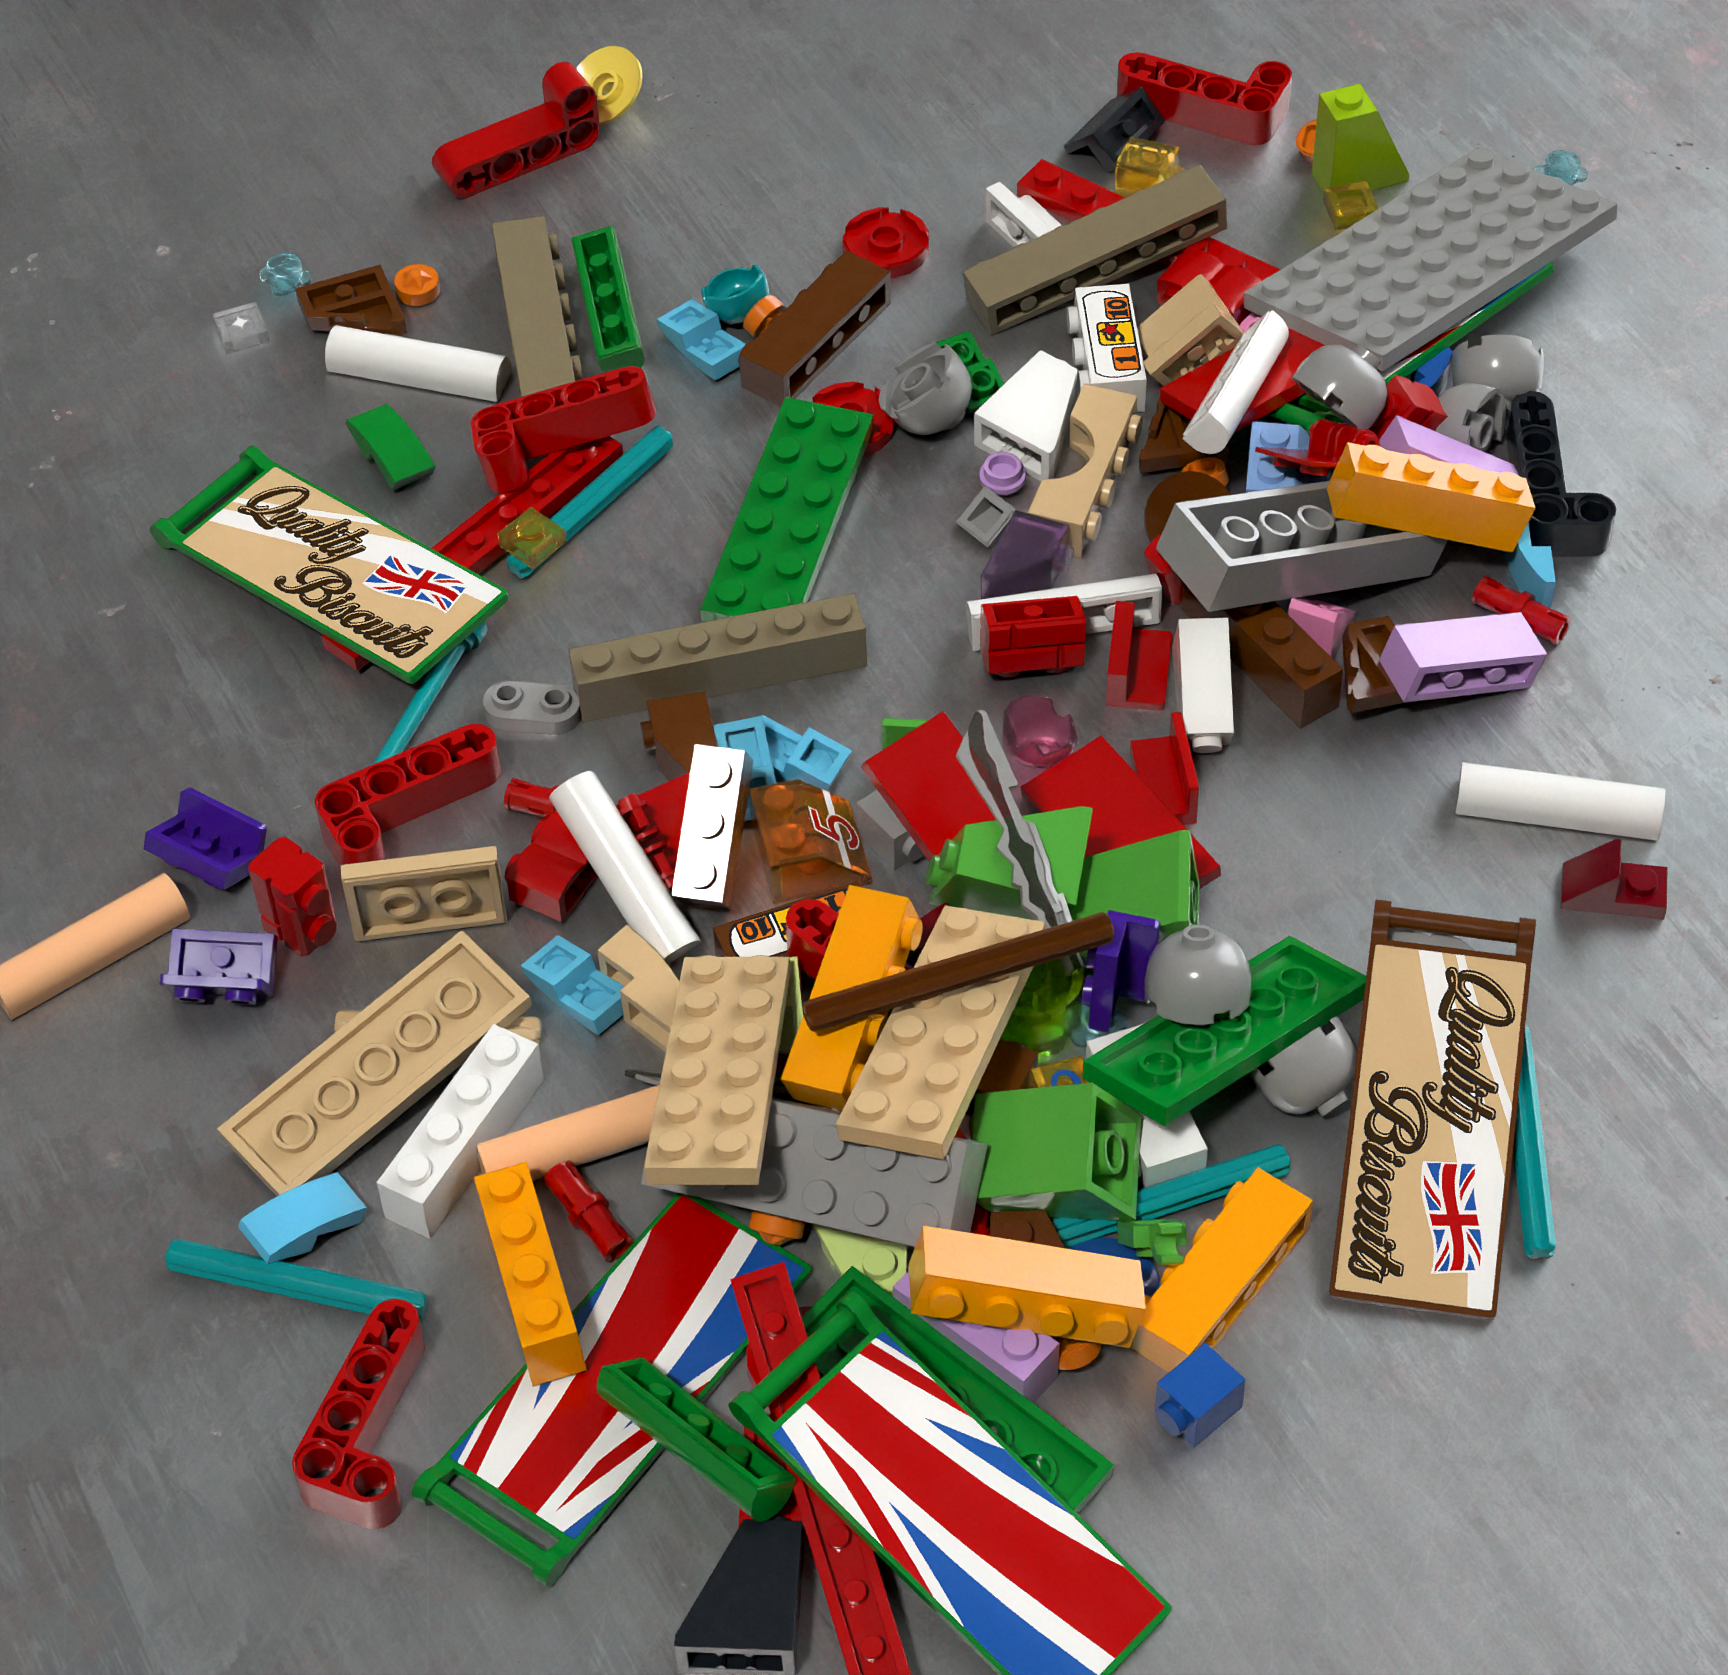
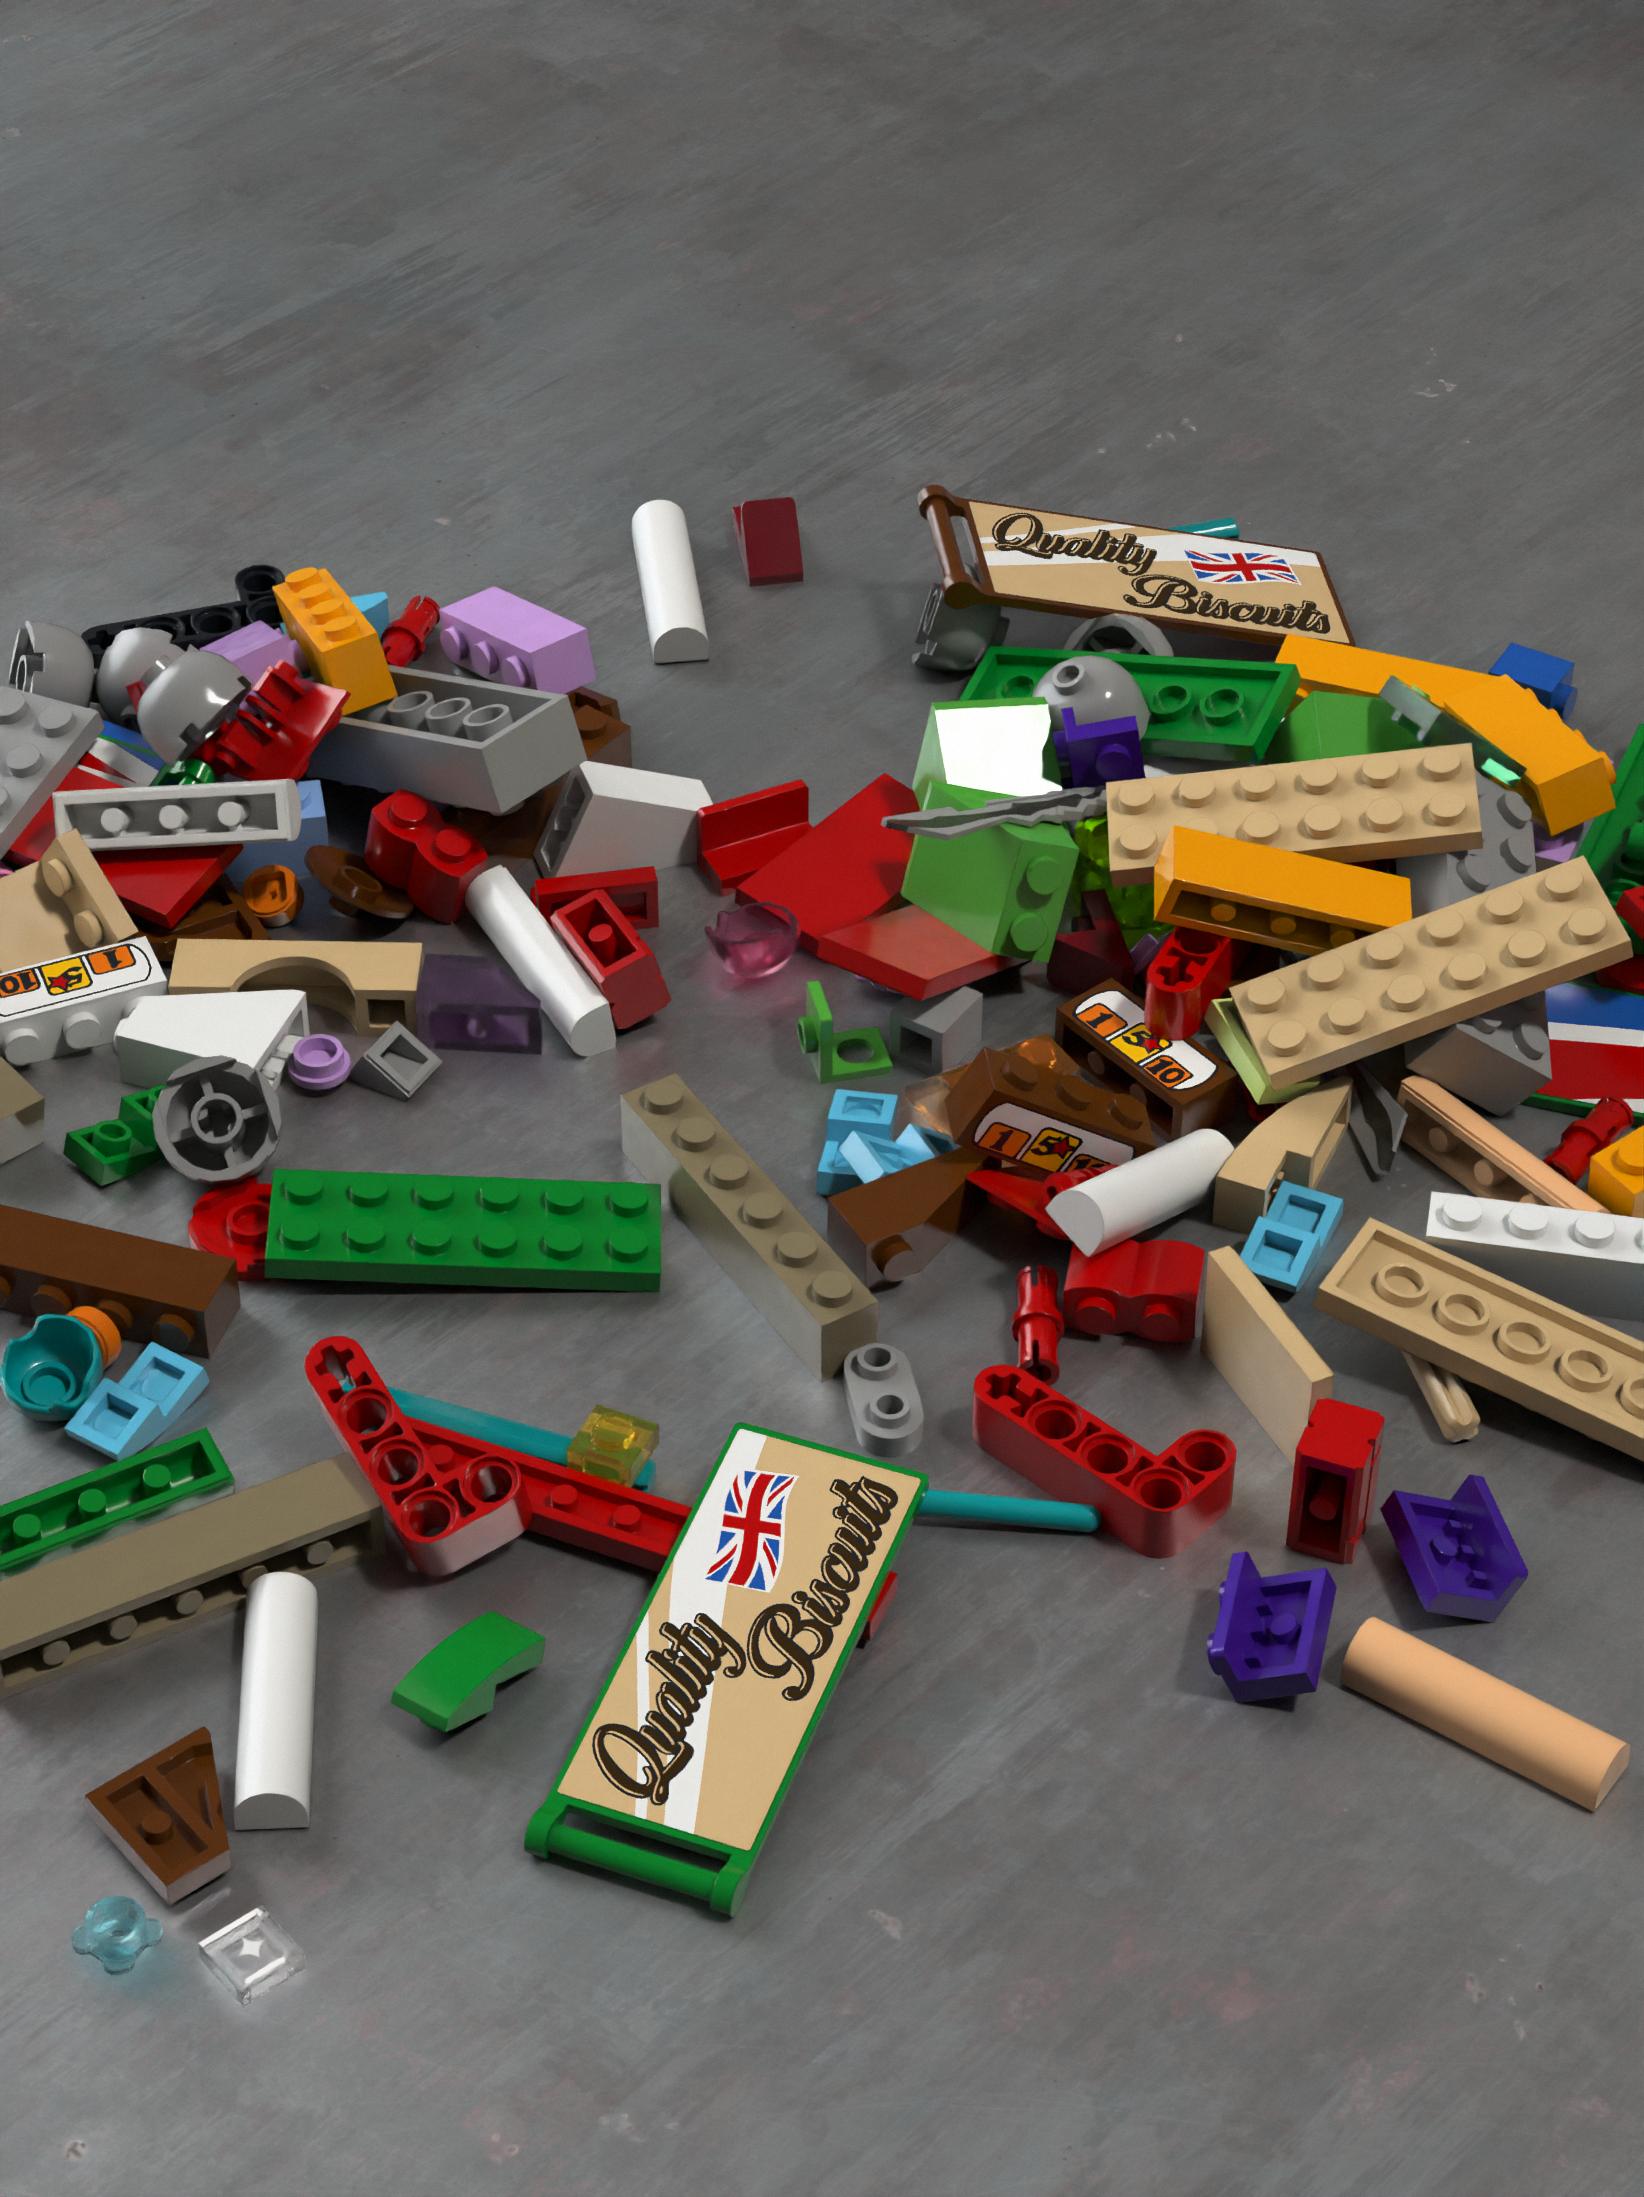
camera: 110 degrees left, 10 degrees down
orange tile [394,264,440,306] -> none
reddish brown axle [803,912,1115,1032] -> none
none -> clear green plate [1378,675,1527,789]

